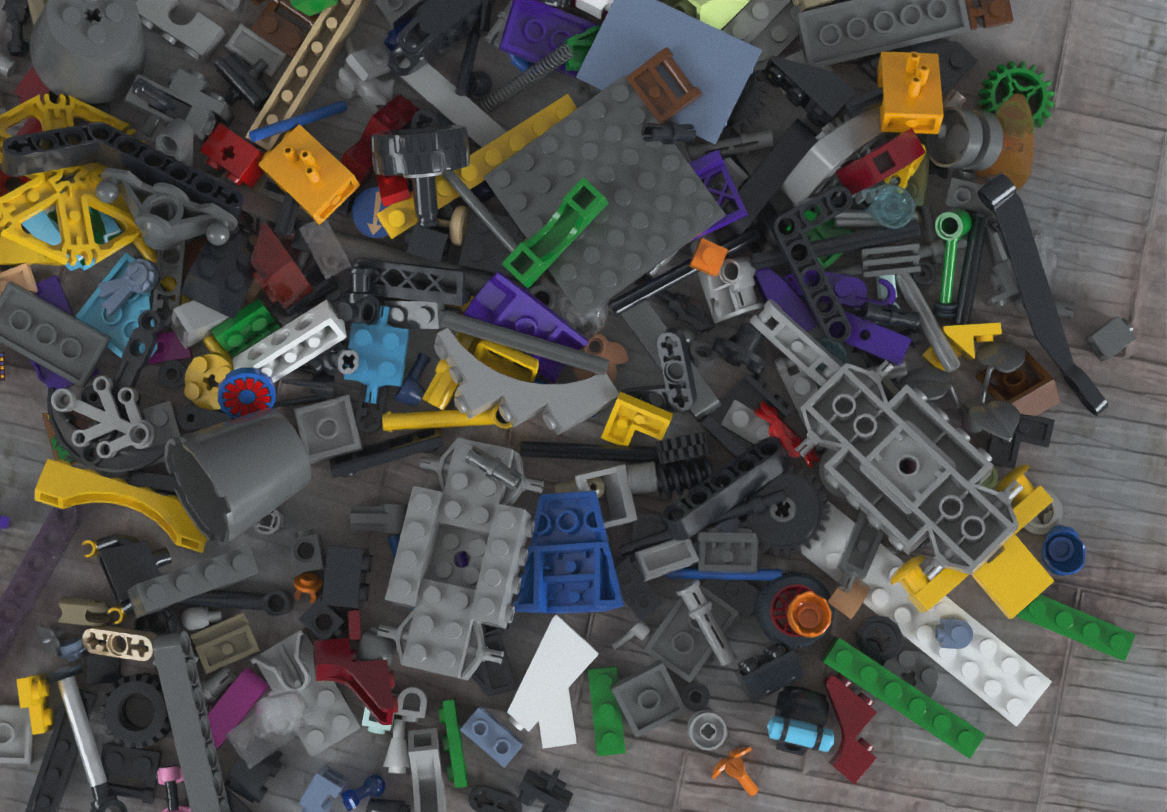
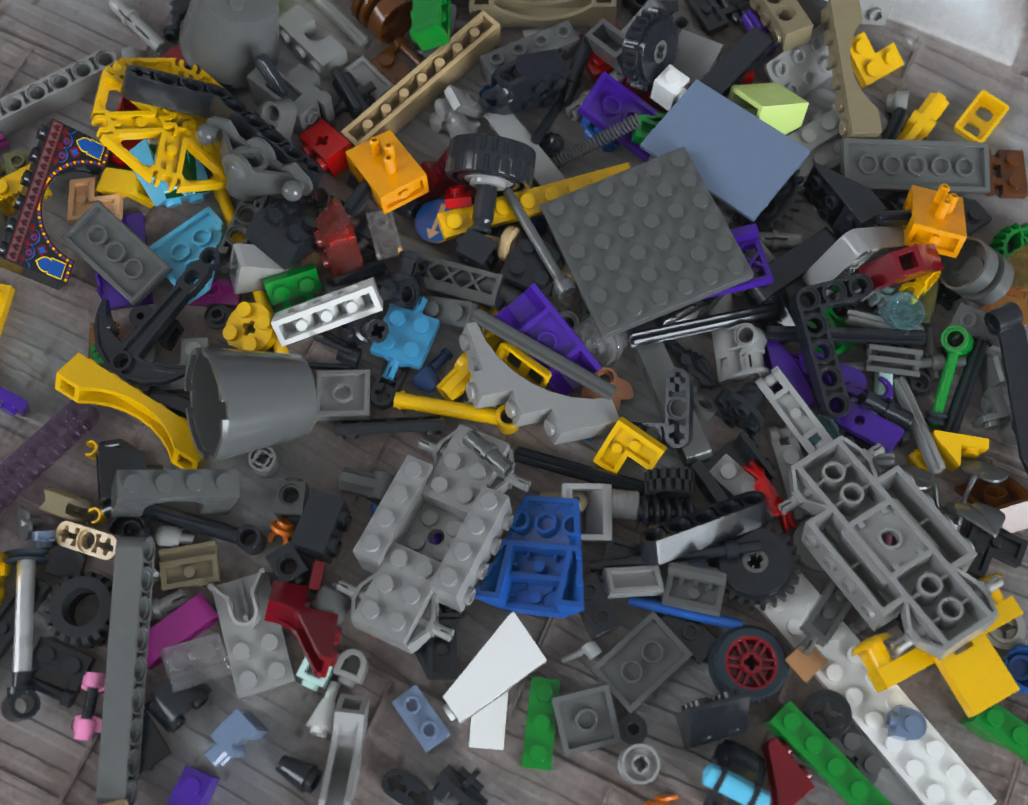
camera: 15 degrees right, 15 degrees down
light grey plant [51,376,156,458] -> none
sand blue piece [98,258,159,316] -> none
tile [218,367,276,418] -> none
blue bar [249,100,347,142] -> none
clear cone [255,689,312,739] -> none
clear blue arm [341,774,385,811] -> none
green plate [438,697,468,788] -> none
green arch [502,177,608,288] -> none
reddish brown plate [626,47,703,124] -> none
black pin [641,121,696,145] -> none
light grey pin [676,579,737,666] -> none
orange plate [689,238,728,277] -> none
orange hair [787,591,832,638] -> none

